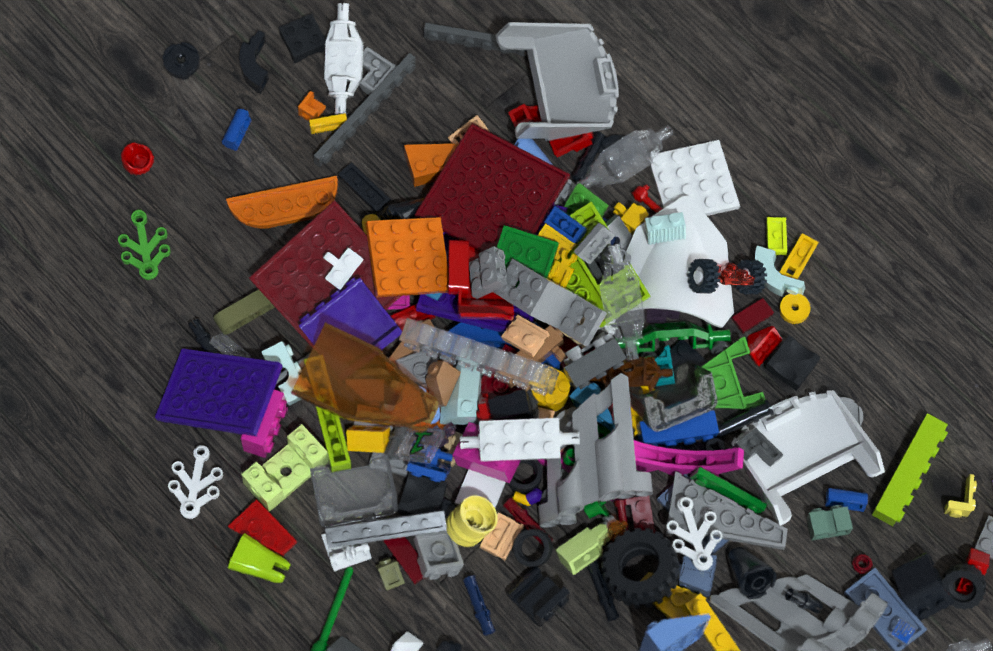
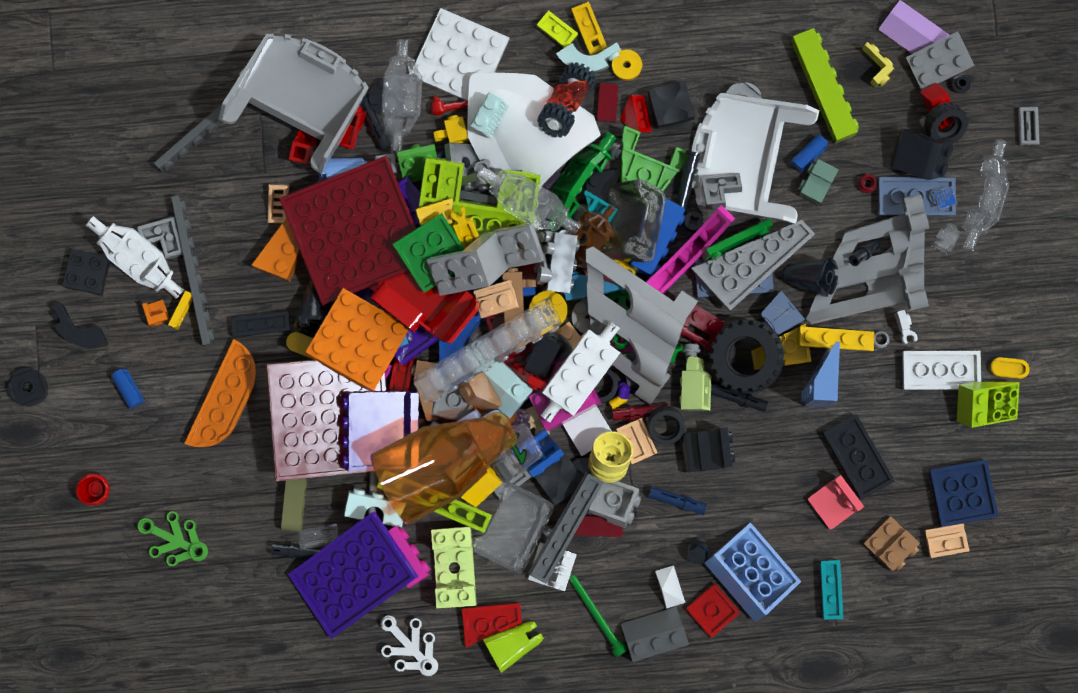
camera: 45 degrees left, 15 degrees up
white plate [323,248,364,290] -> none
olive bracket [375,557,405,591] -> none
light grey plate [469,247,507,299] -> none
blue brick [544,206,587,244] -> none
light grey bracket [574,223,615,264] -> none
clear orange plate [608,520,628,541] -> none
white plant [666,497,722,571] -> none

